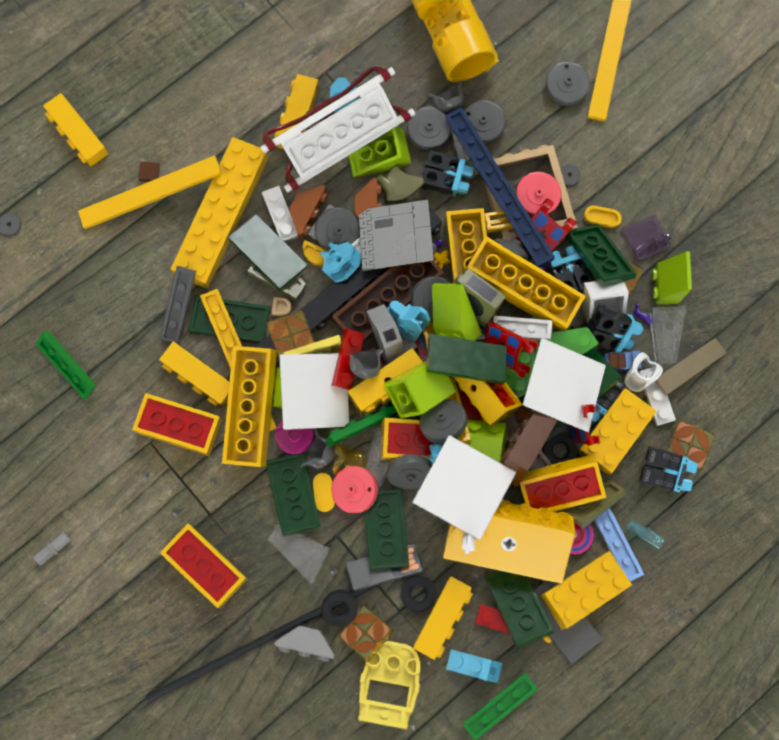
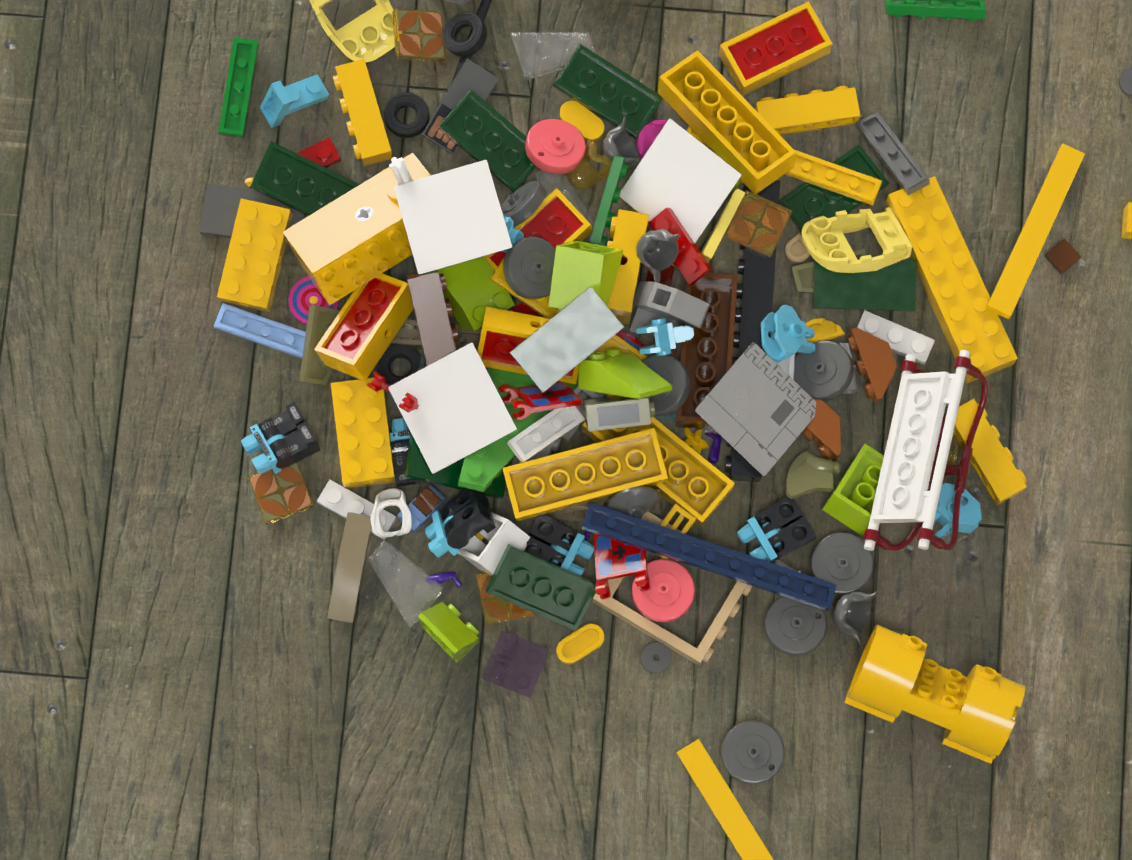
camera: 135 degrees right, 0 degrees up
clear light blue axle [626,518,665,549] -> none
none -> light yellow slope [802,207,912,273]

